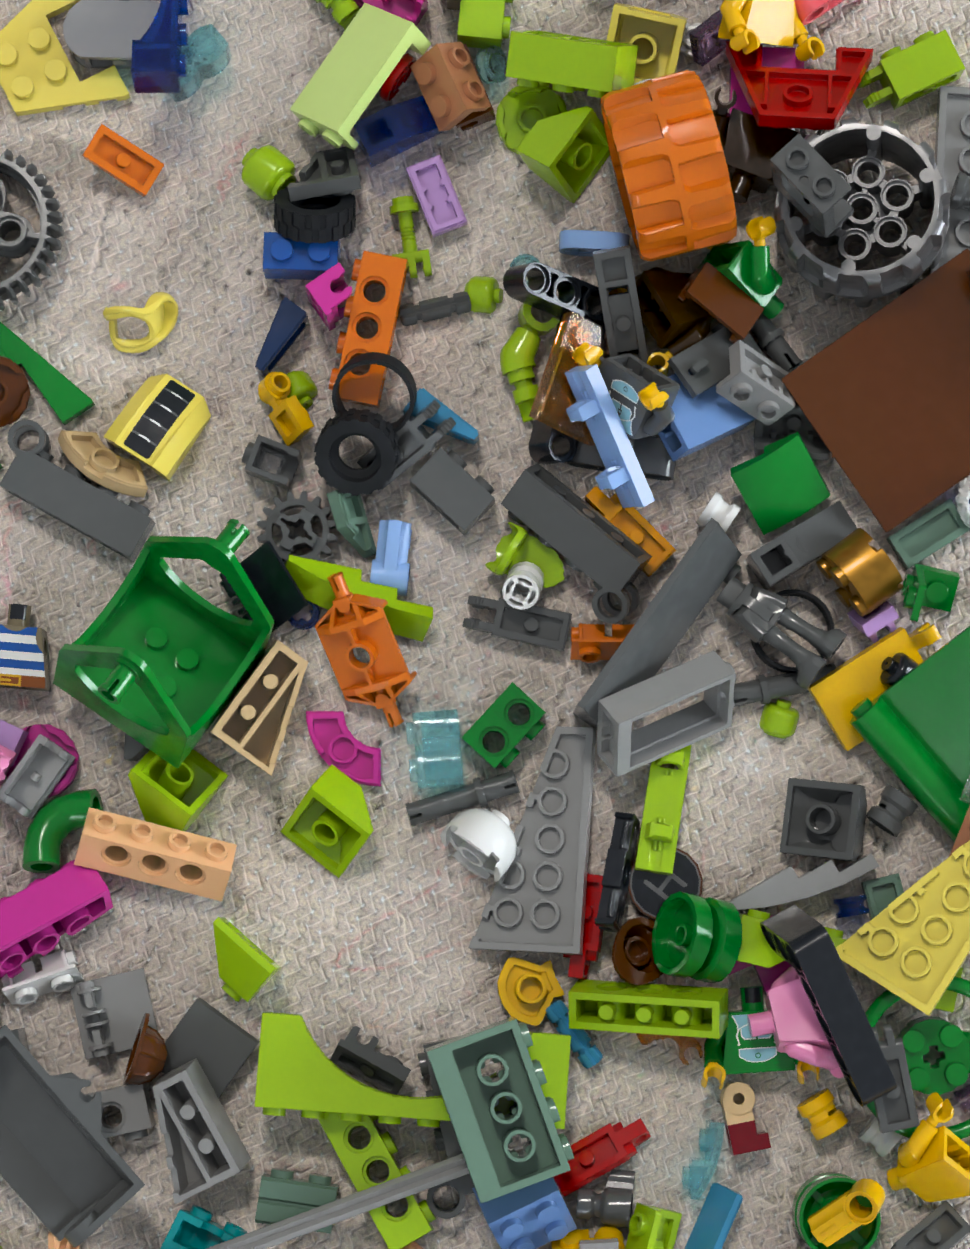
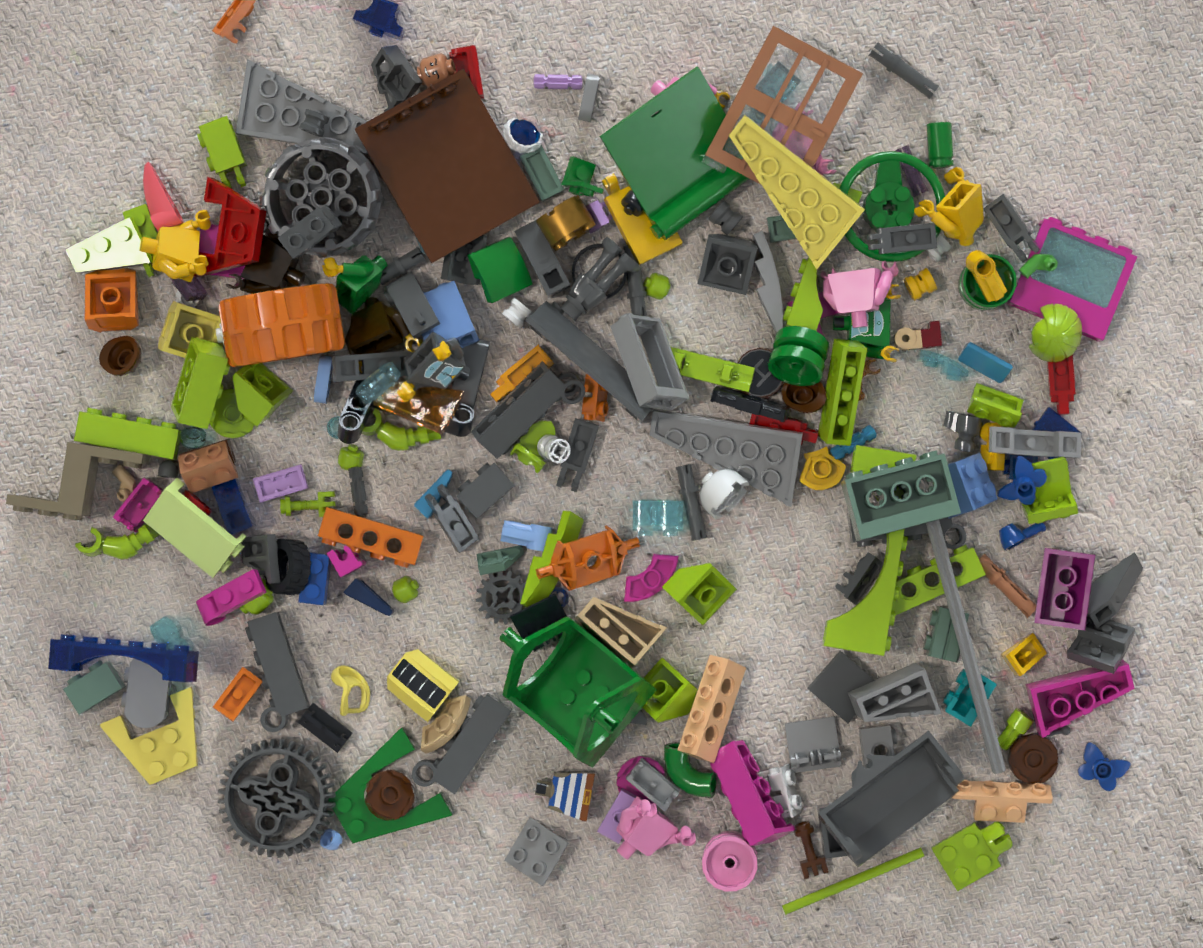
camera: 80 degrees left, 5 degrees up
reddish brown piece [123,1013,167,1086] -> none
lime slope [213,917,280,1002] -> none
dark grey window [242,434,302,491] -> none
yellow plate [258,372,314,446] -> none
black tyre [314,408,400,496] -> none
black tyre [332,352,417,433] -> none
green brick [462,682,546,770] -> none
red hinge [553,1118,651,1197] -> none
light blue hinge [565,364,655,508] -> none
reddish brown hinge [677,262,764,344] -> none
light grey bracket [716,340,795,426] -> none
black beam [760,905,897,1107] -> none
clear blue bush [833,894,870,918] -> none
none -> dark grey hinge [157,460,178,478]
none -> dark pink plate [196,569,267,626]
none -> dark grey hinge [245,611,310,732]
none -> black hinge [298,703,353,753]
none -> clear light blue beam [356,362,401,404]

